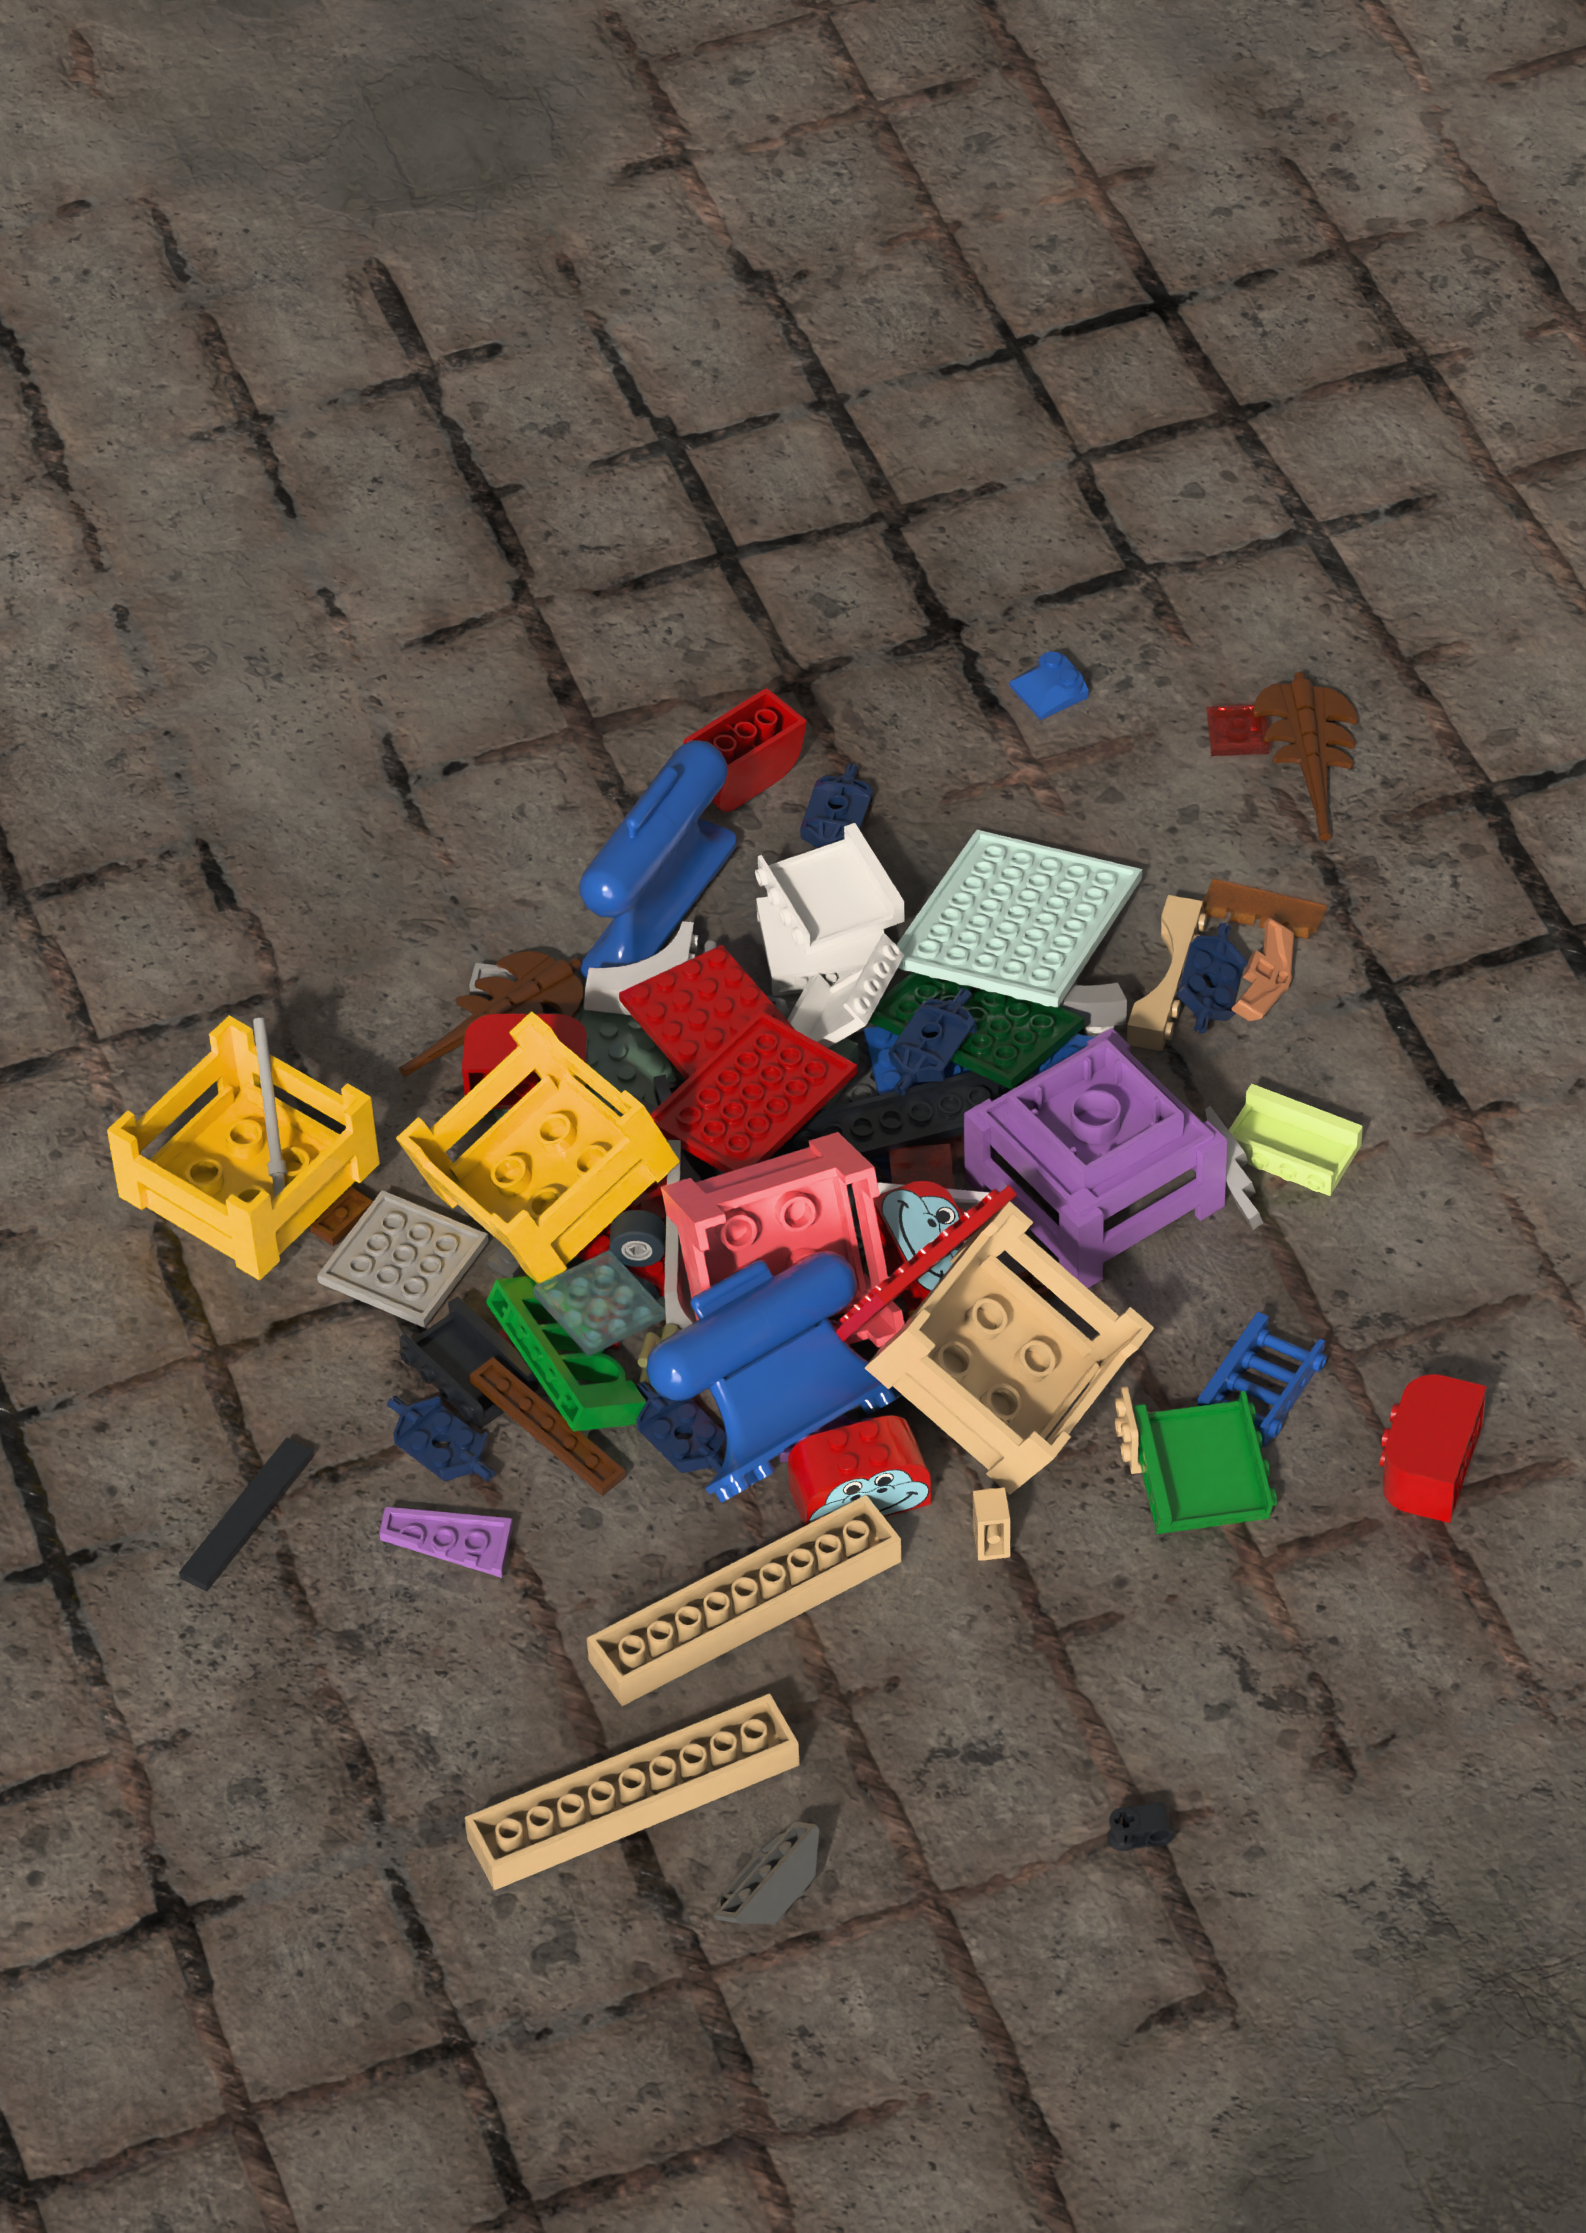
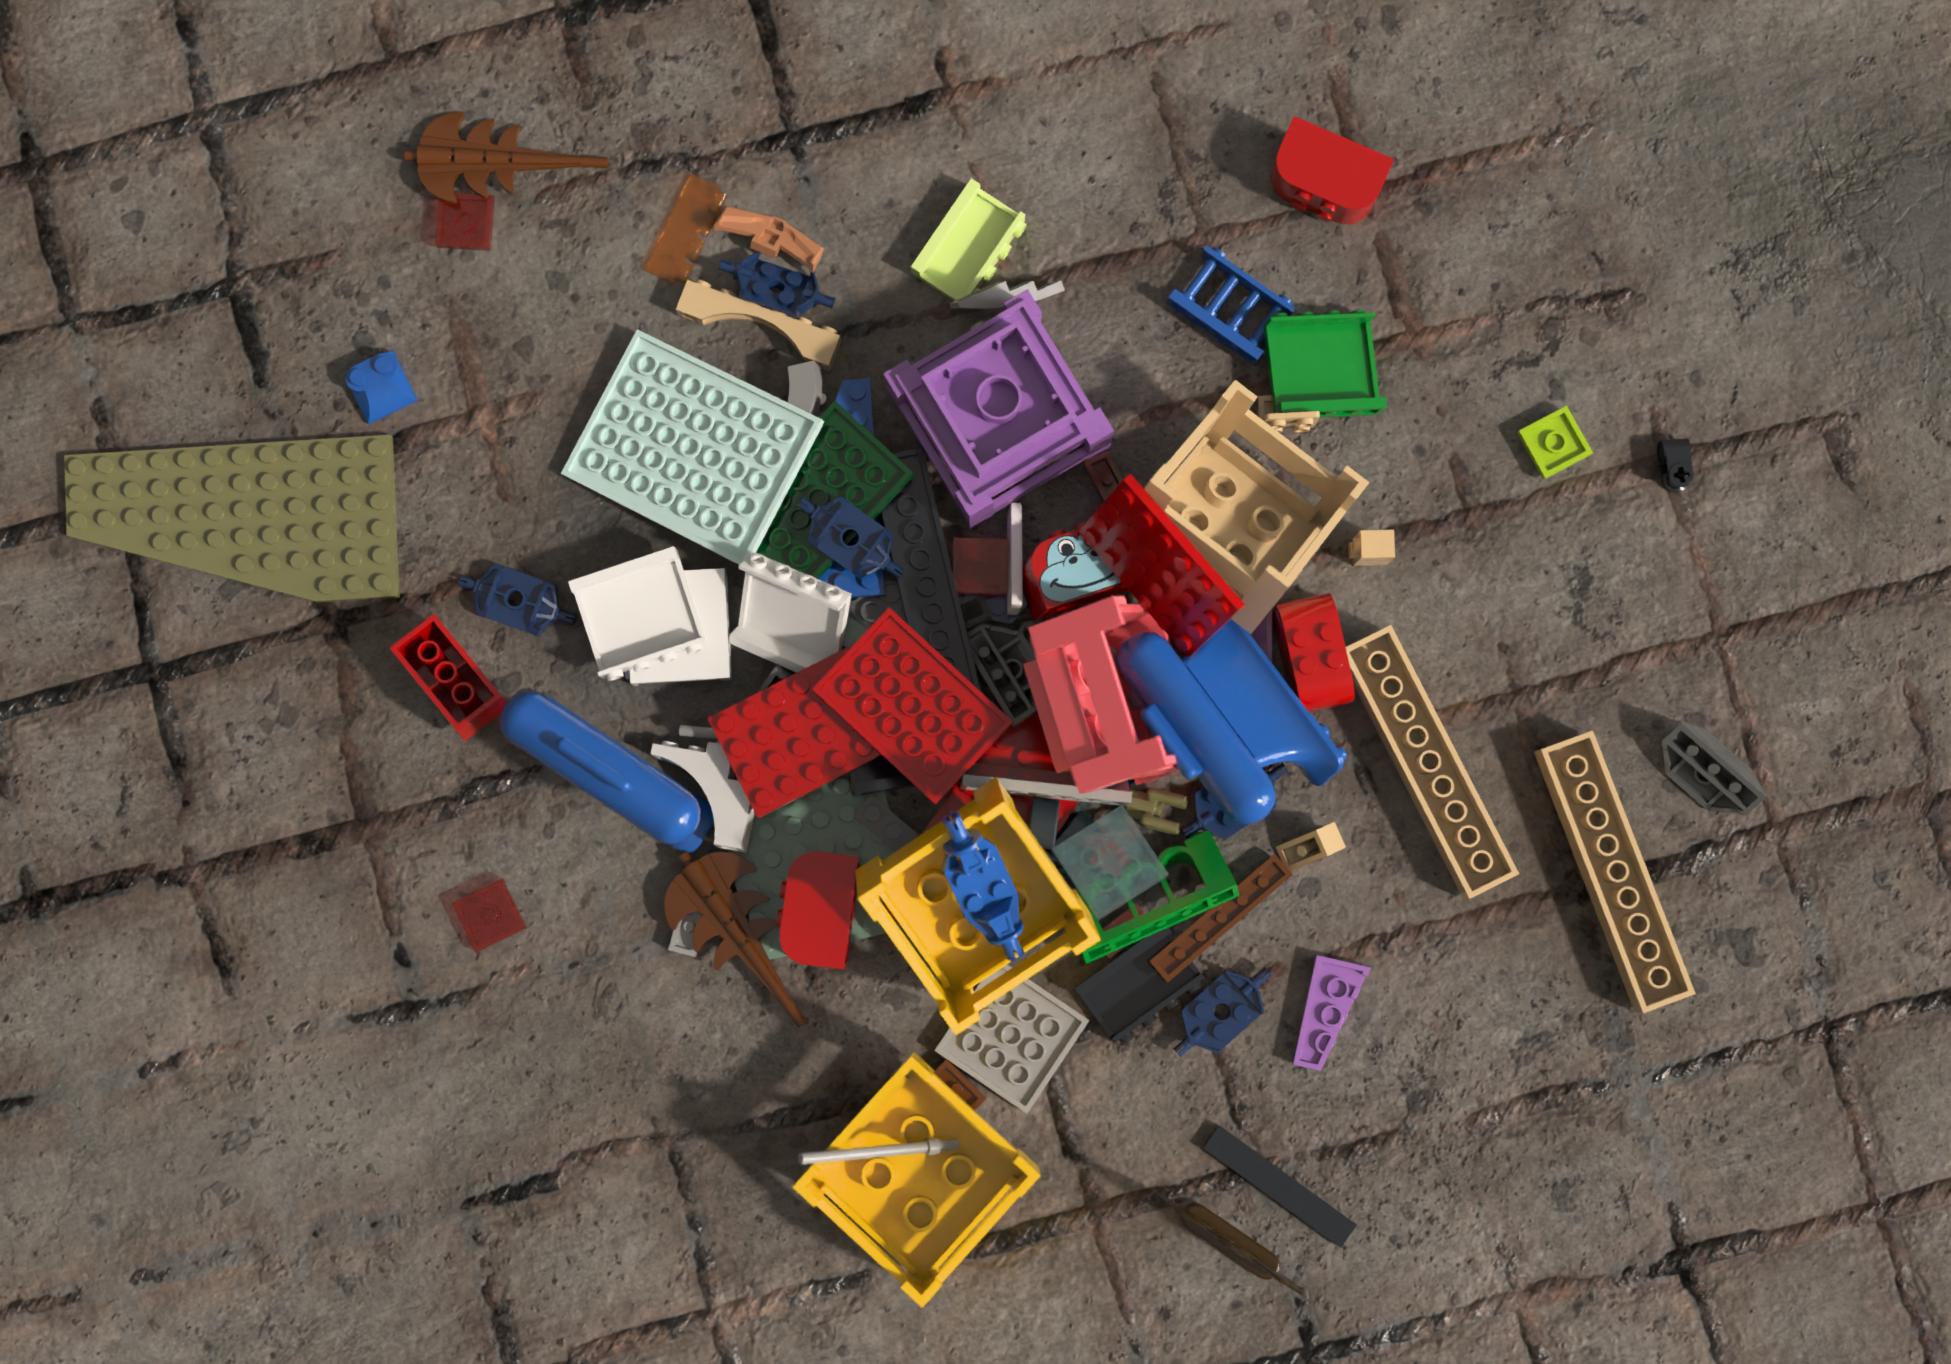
camera: 85 degrees left, 35 degrees up
none -> olive wing [64,435,400,603]
none -> clear red plate [452,878,527,953]
none -> blue plate [942,811,1024,961]
none -> dark brown plant [1162,1196,1305,1294]
none -> tan slope [1276,822,1346,871]
none -> lime plate [1517,406,1593,480]

